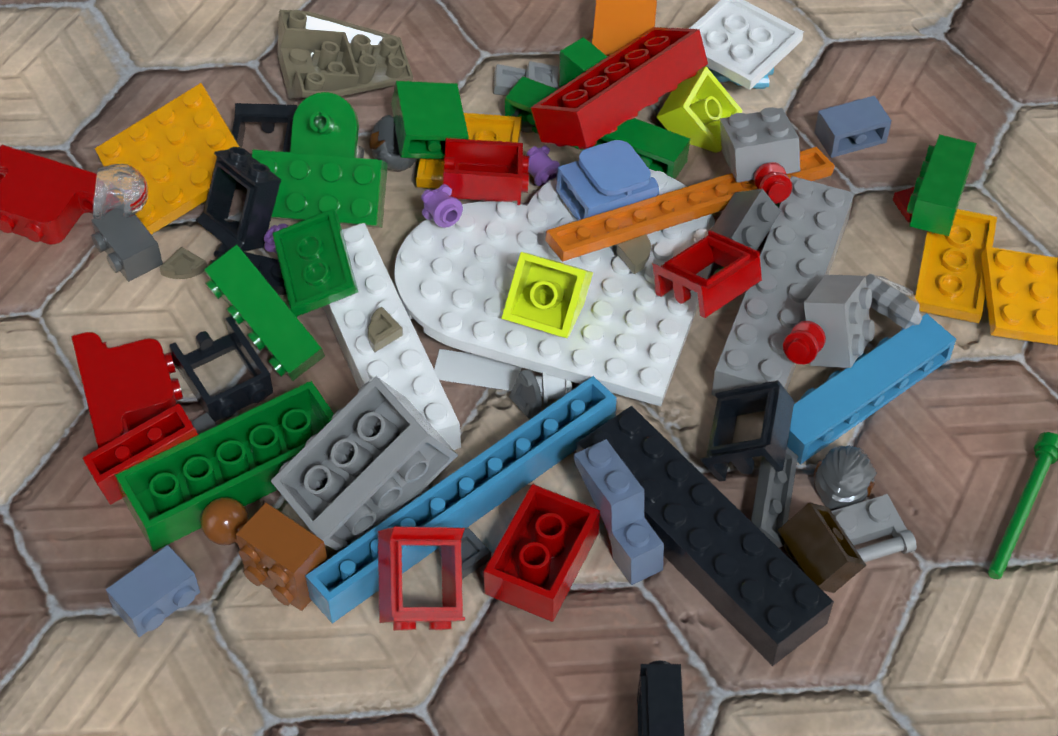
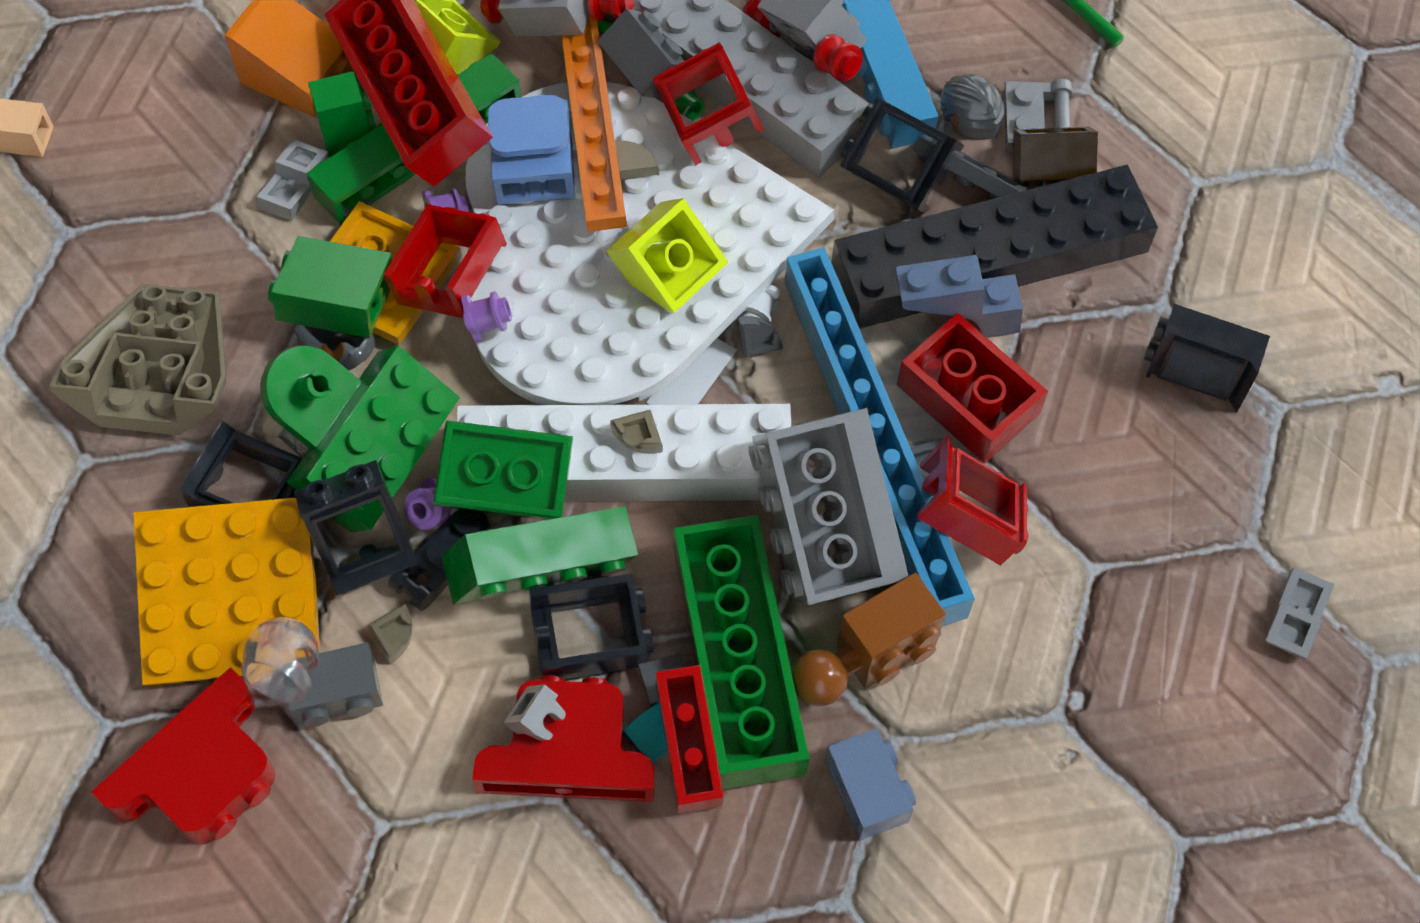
camera: 70 degrees left, 10 degrees up
none -> light grey tile [503,685,566,741]

